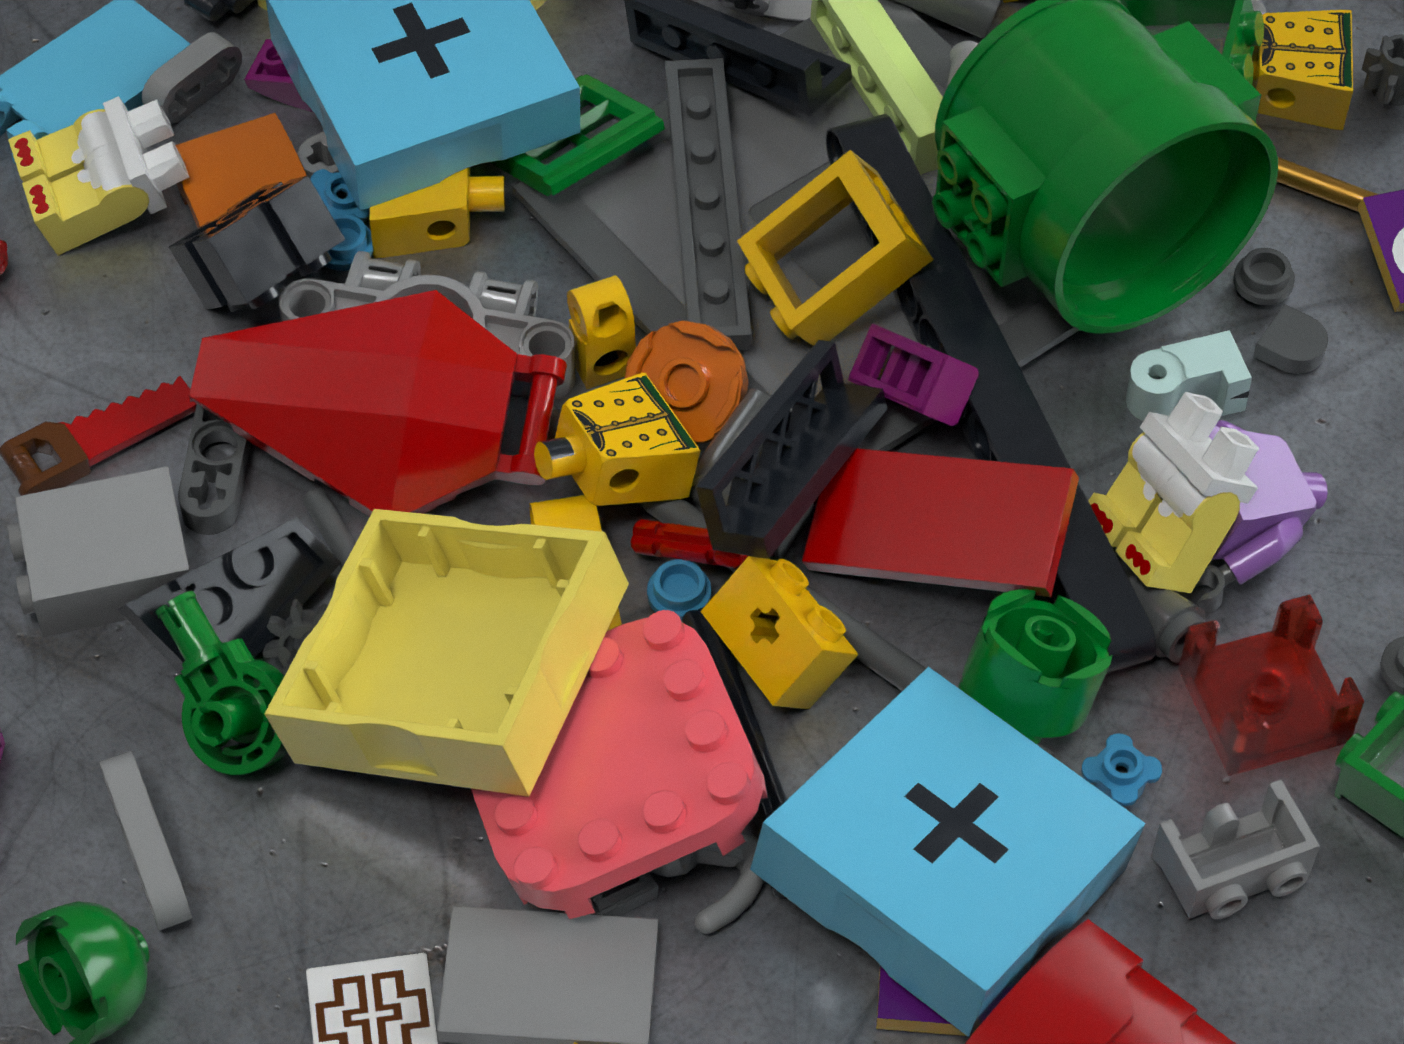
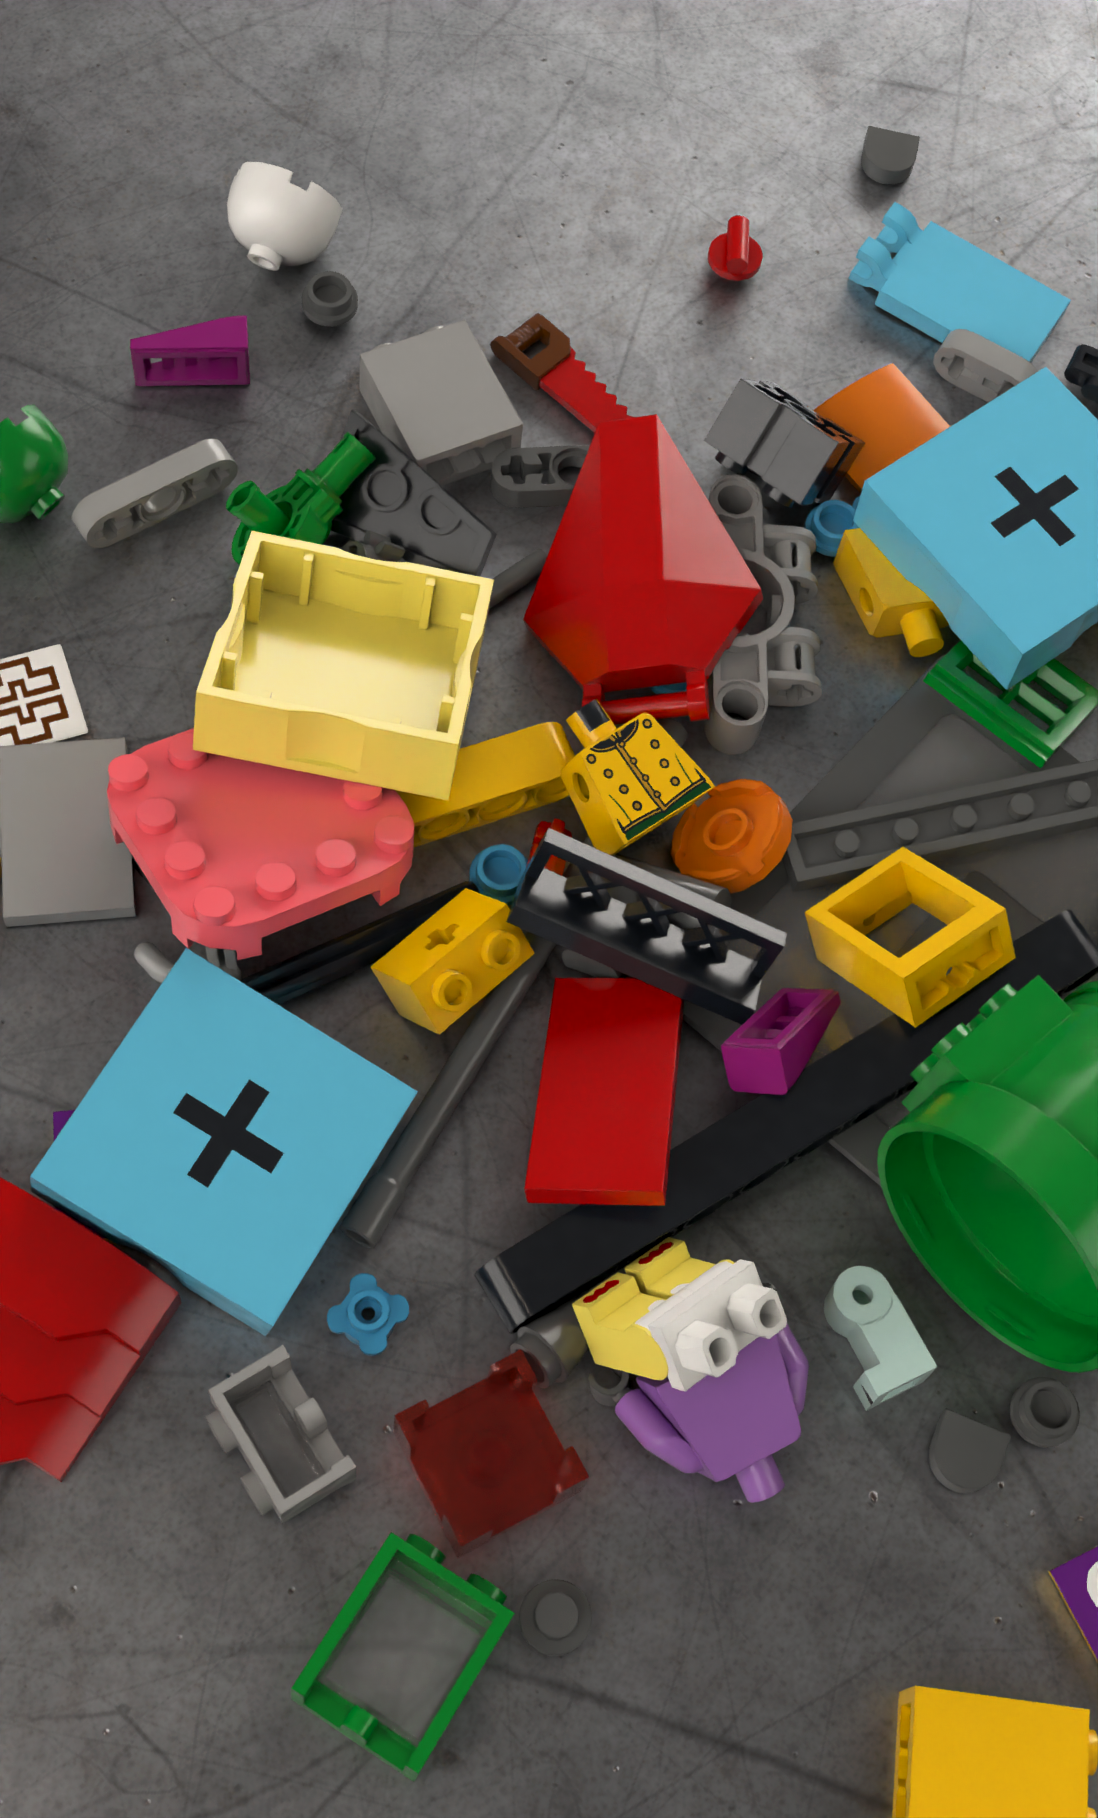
camera: 70 degrees right, 10 degrees up
hips [8,96,189,256] -> none
yellow leg [567,275,636,389] -> none
green brick [958,589,1113,744] -> none

